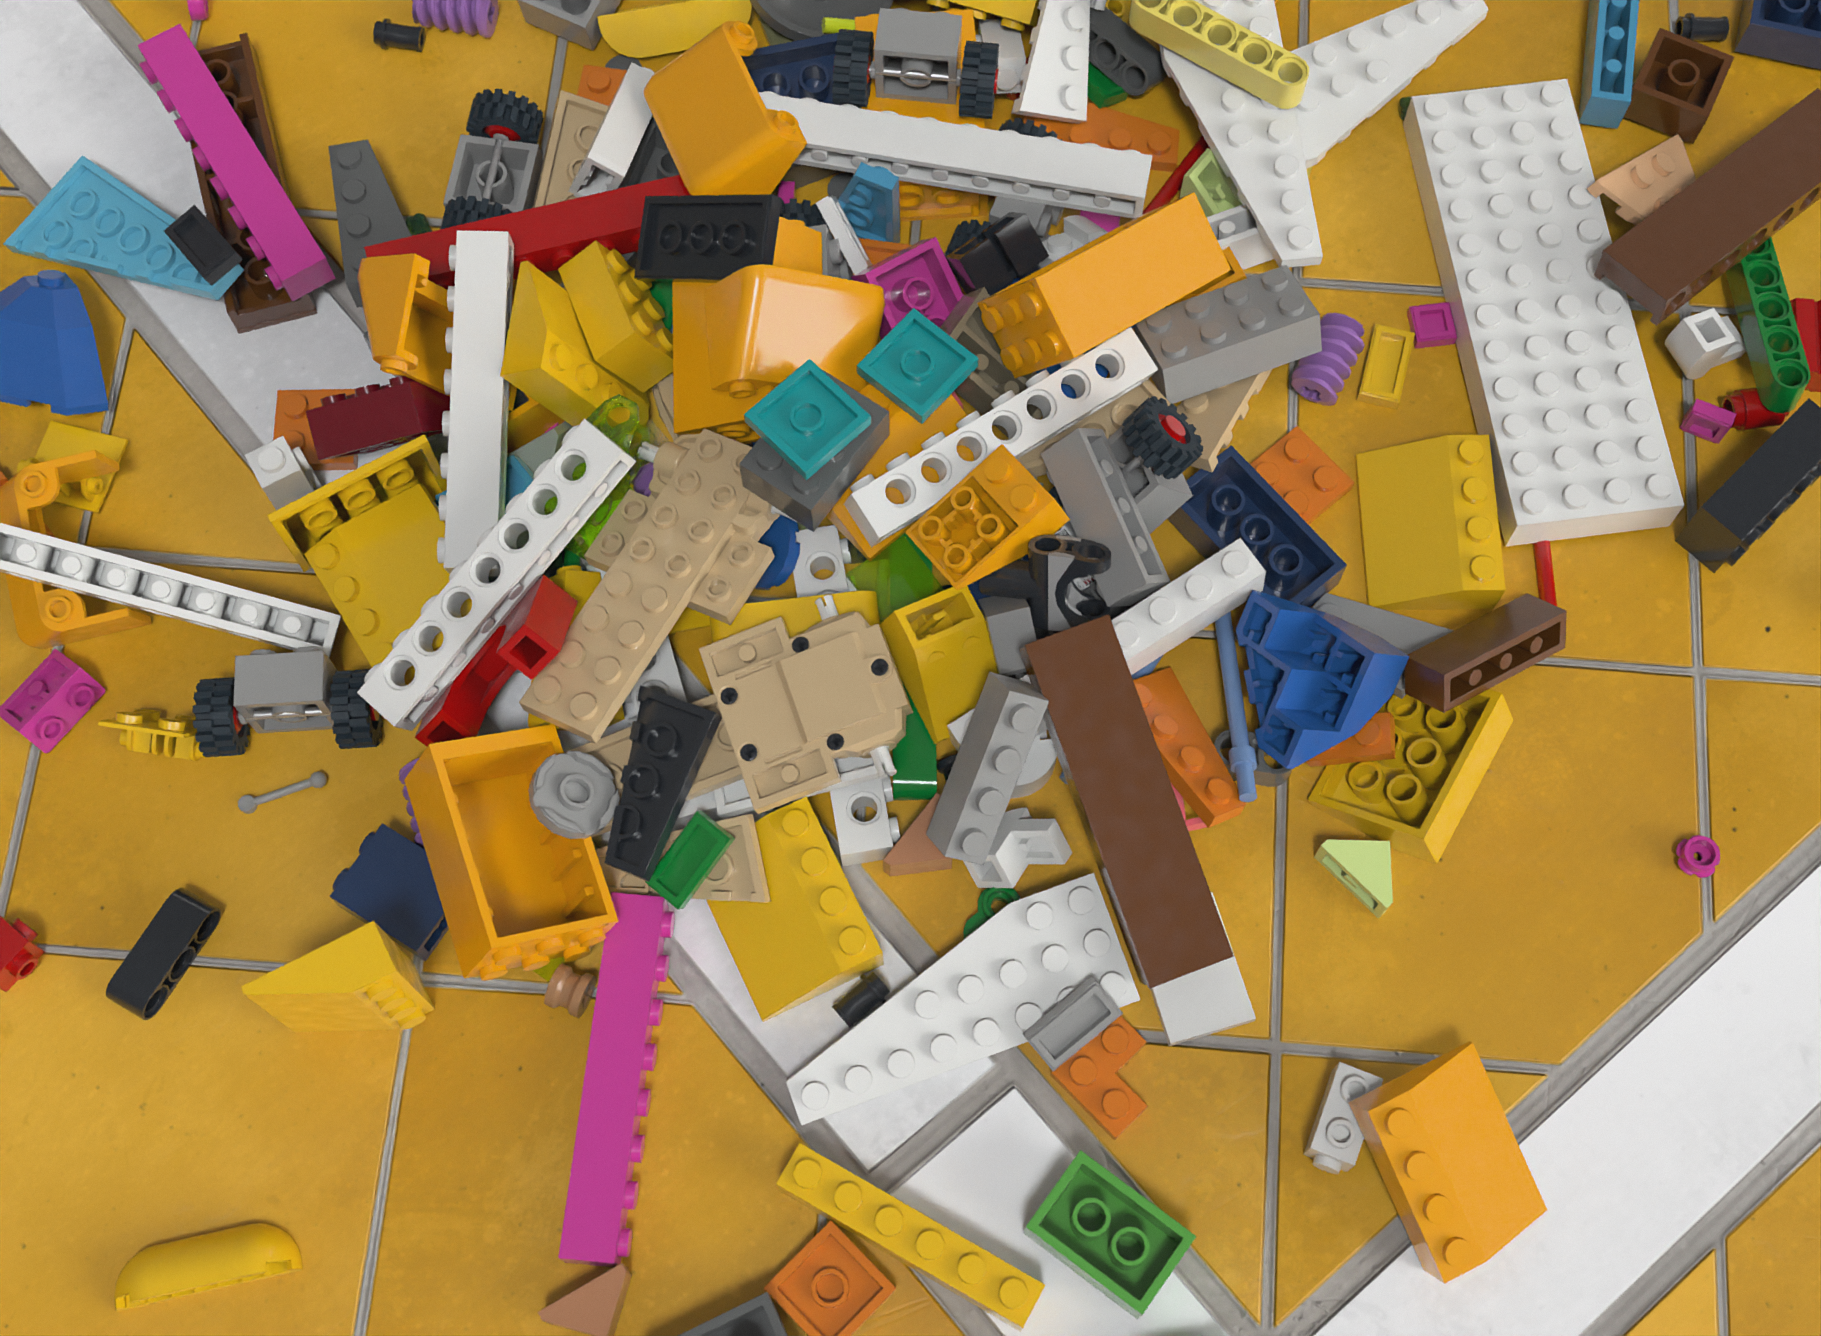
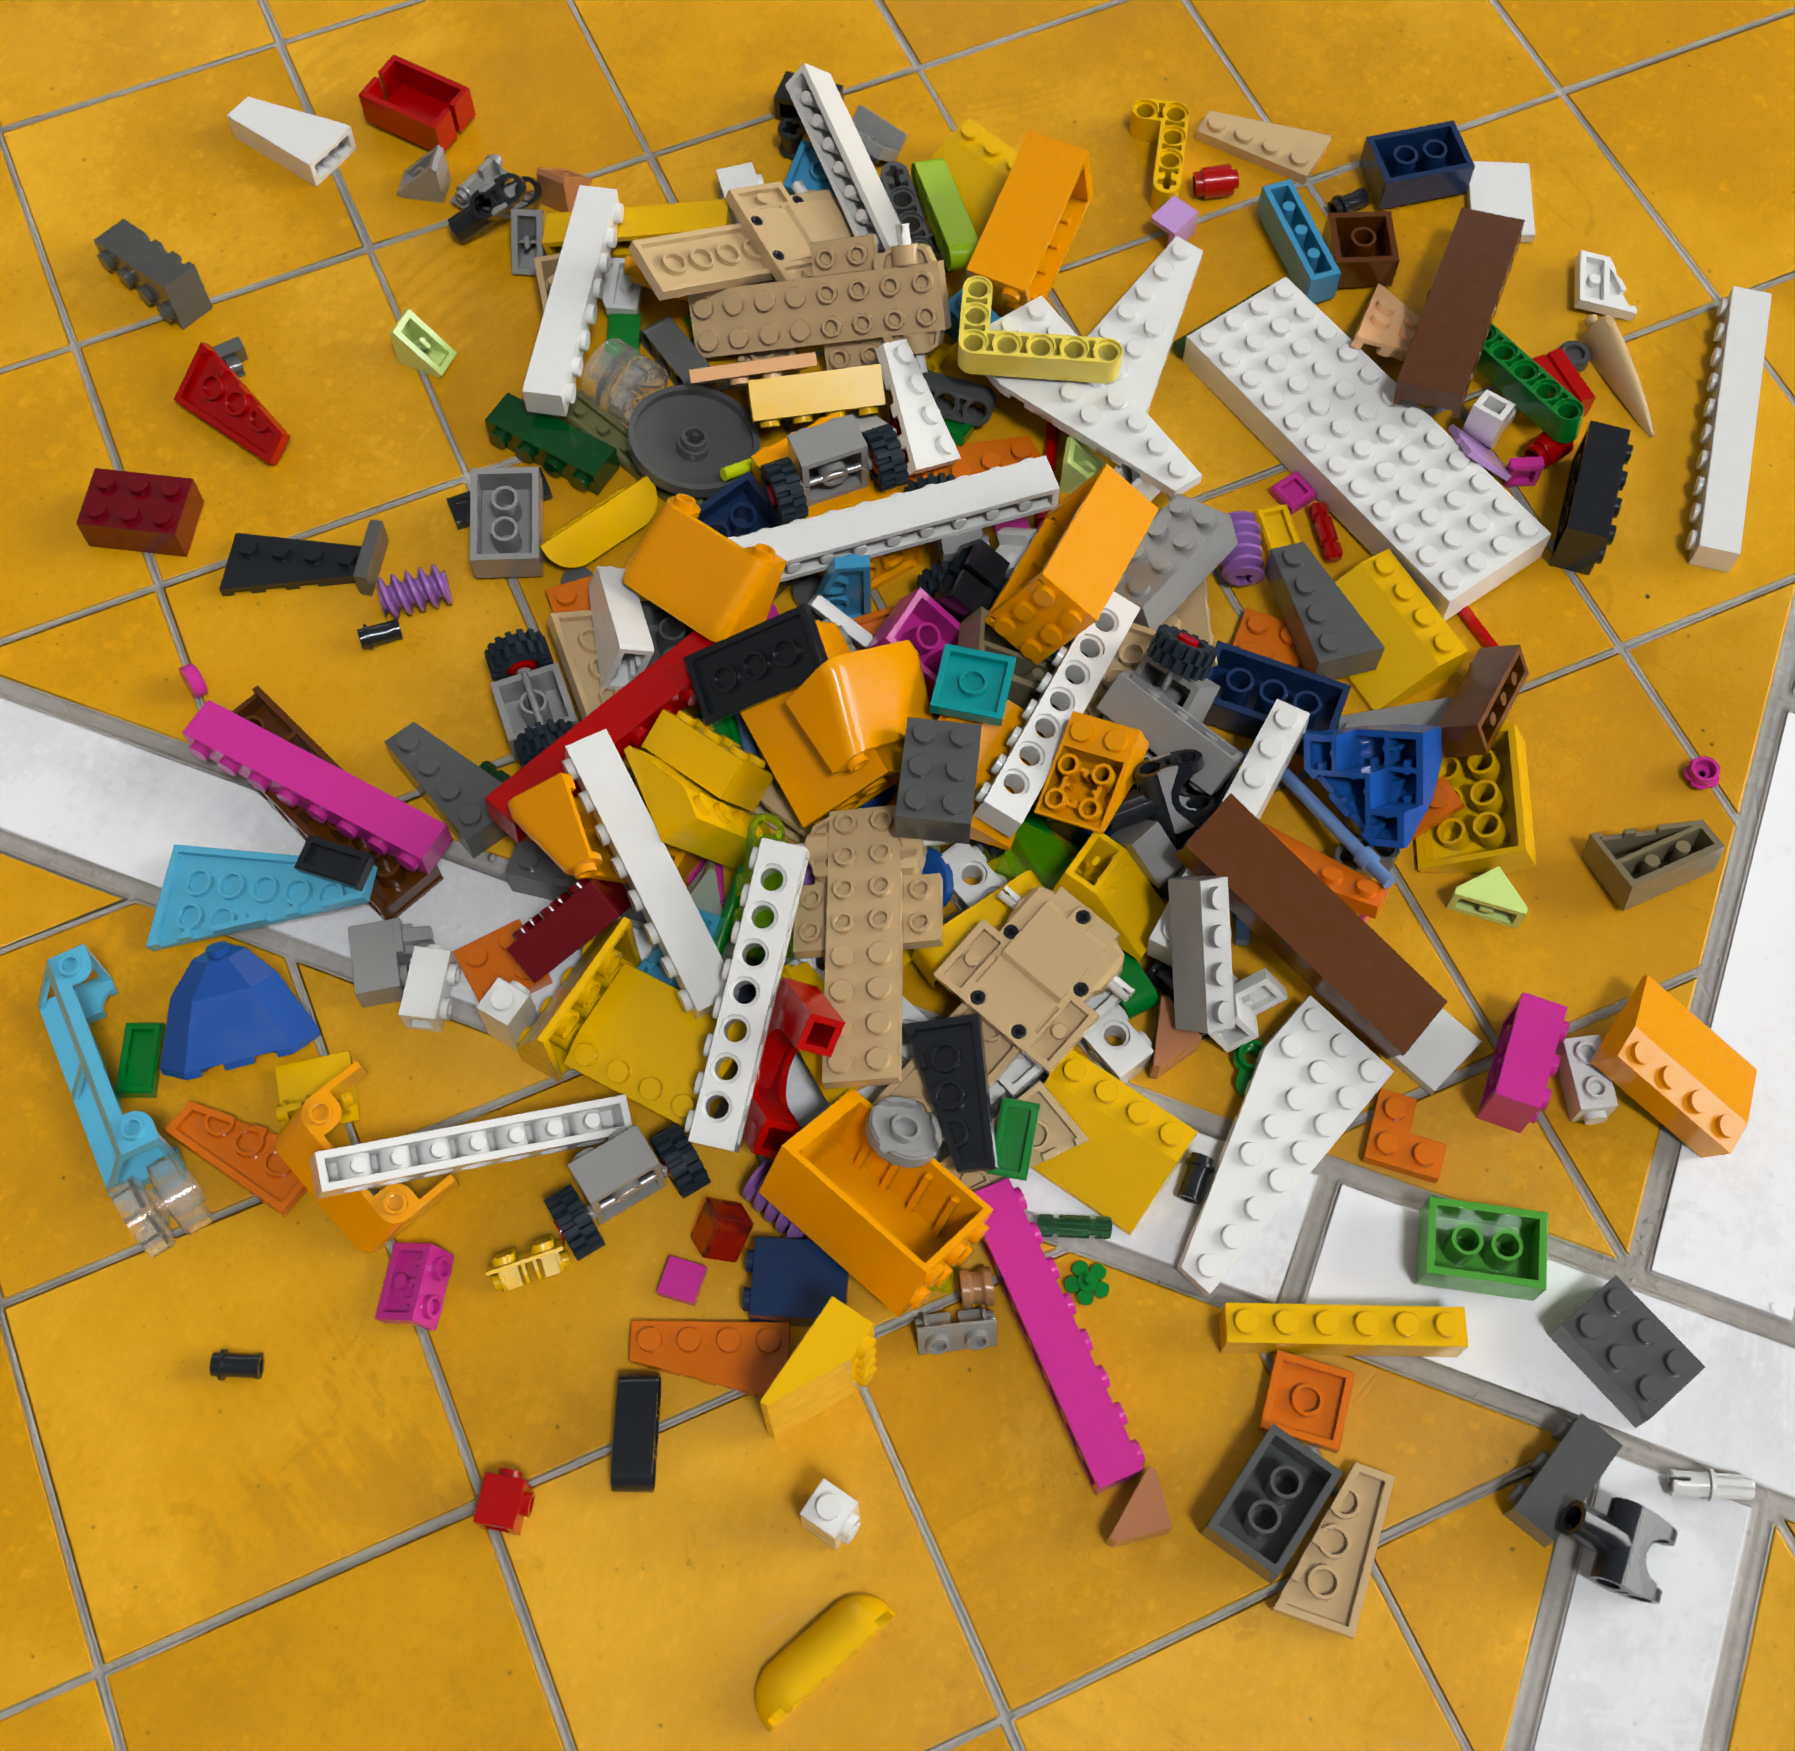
camera: 30 degrees left, 5 degrees down
light grey hinge [238,771,327,814] -> none
teal plate [744,359,871,480] -> none
light grey tile [1023,976,1123,1071] -> none
none -> light grey hinge [348,918,435,1008]
none -> white brick [398,944,461,1032]
none -> orange wing [629,1320,790,1397]
none -> dark pink tile [657,1255,708,1307]
none -> clear red panel [691,1197,754,1263]
none -> white brick [800,1478,861,1550]
none -> light grey hinge [915,1307,997,1355]
none -> clear green axle [1036,1214,1112,1239]
none -> green plant [1064,1261,1110,1306]
none -> dark grey wedge [1264,542,1385,680]
none -> red axle [1309,501,1343,563]
none -> lavender piece [1448,424,1512,481]
none -> dark pink brick [1476,992,1570,1133]
none -> dark tan wedge [1581,820,1725,911]

